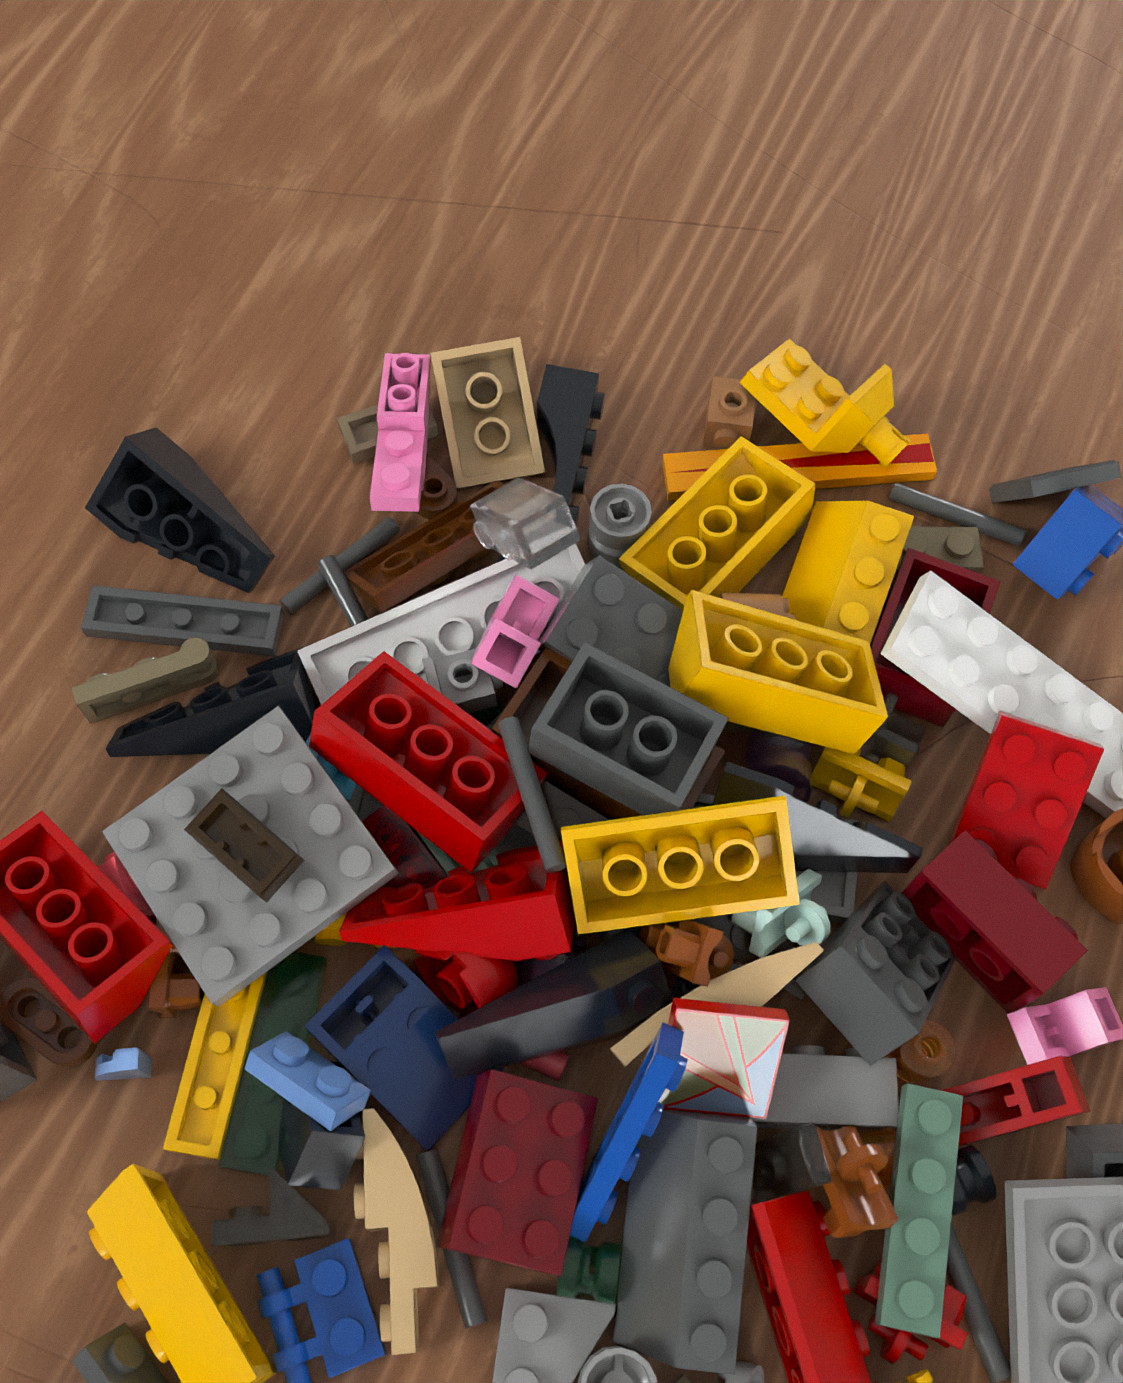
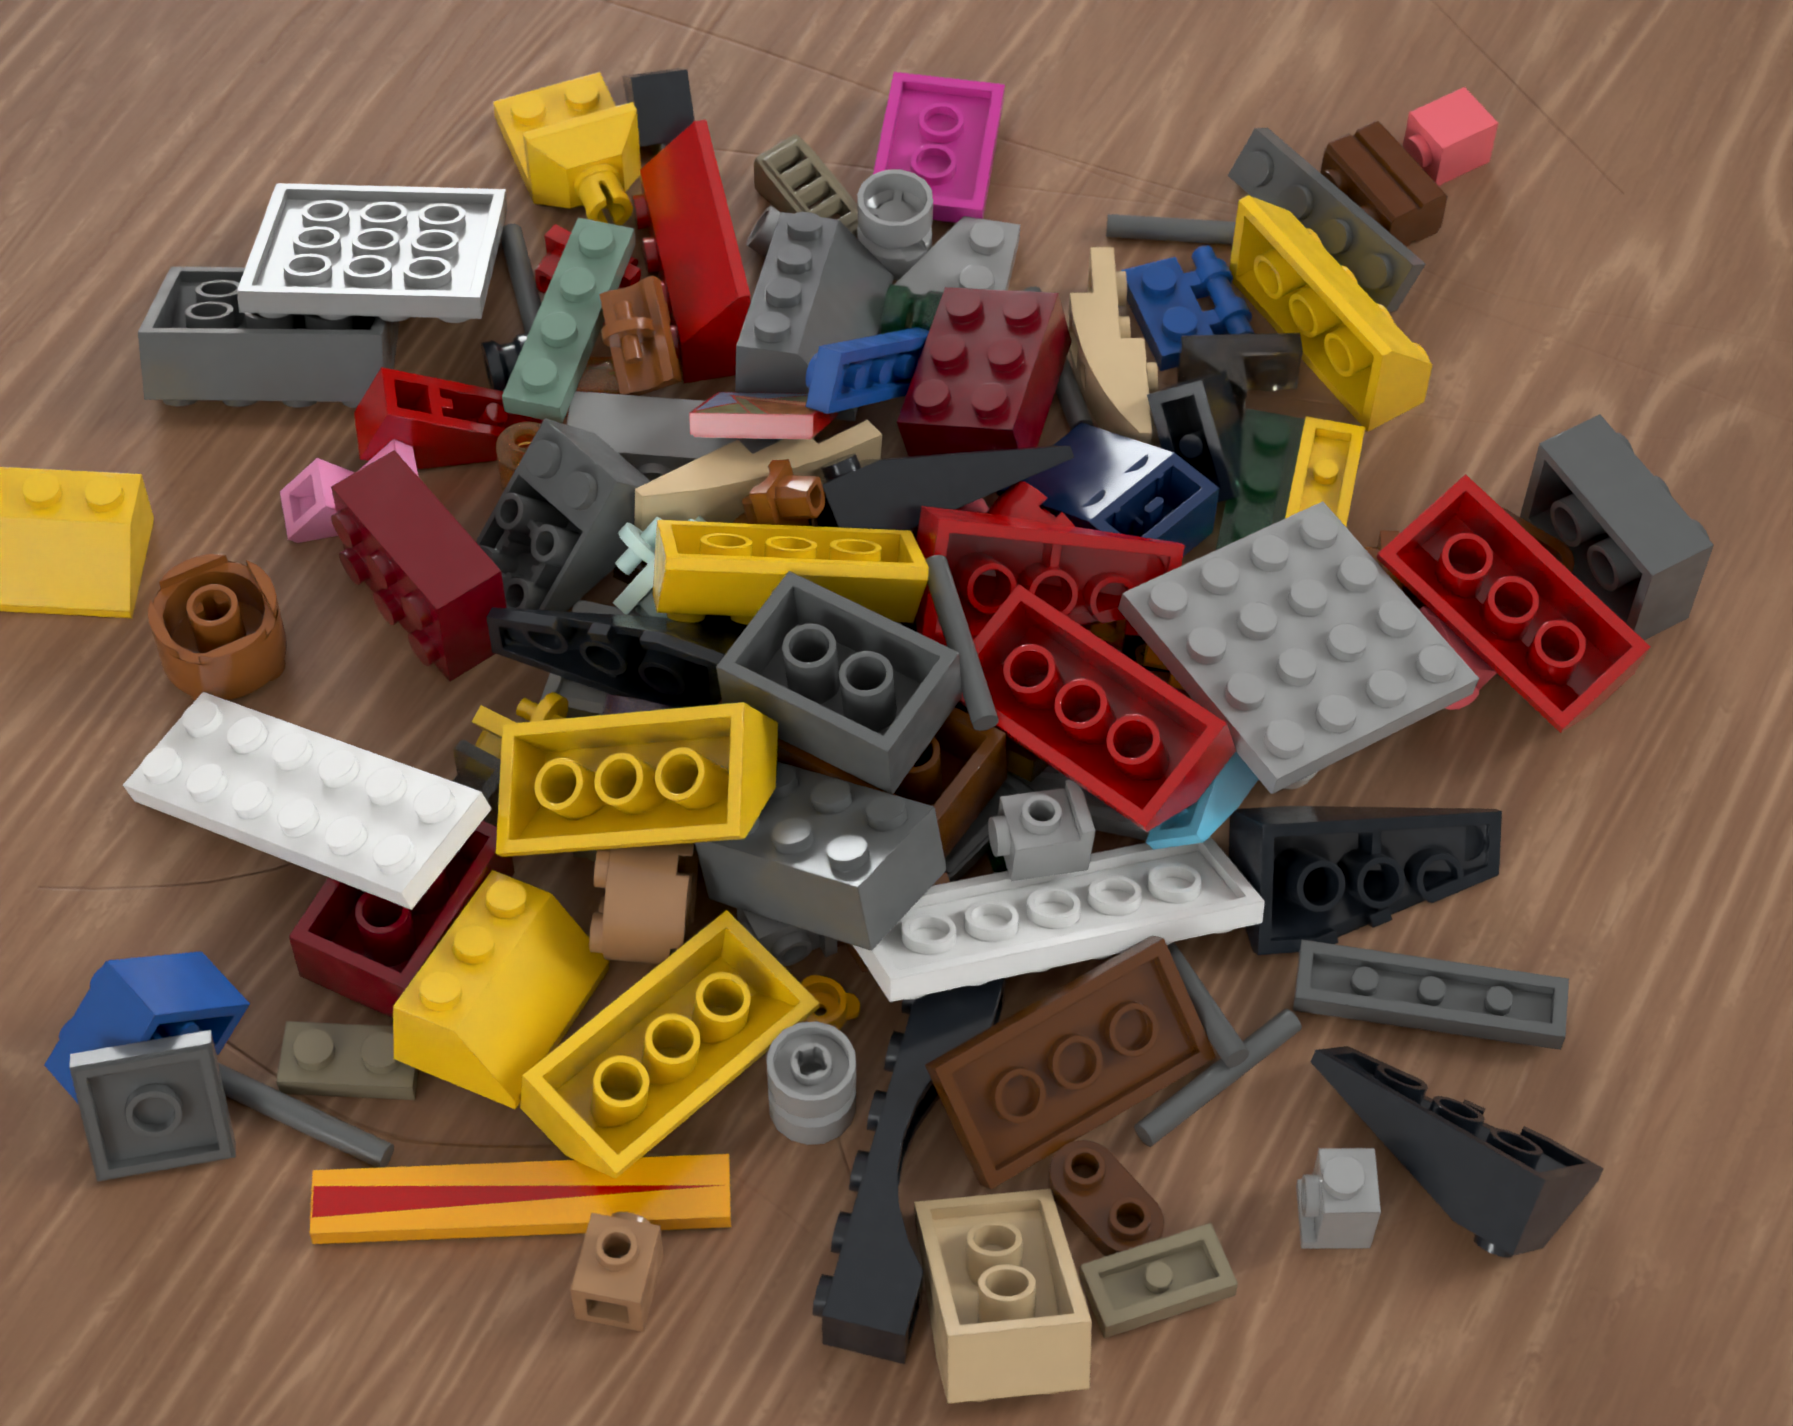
camera: 175 degrees left, 10 degrees down
dark tan plate [72,637,219,724] -> none
light blue tile [94,1047,152,1081] -> none
dark brown plate [184,788,305,902] -> none
medium blue plate [245,1031,371,1131] -> none
bright pink slope [370,353,431,512] -> none
clear brick [470,477,581,570] -> none
bright pink slope [470,574,560,688] -> none
yellow plate [739,338,911,468] -> none
clear smoke plate [752,1123,832,1203] -> none
red plate [947,711,1104,889] -> none
none -> light grey brick [1296,1148,1381,1249]

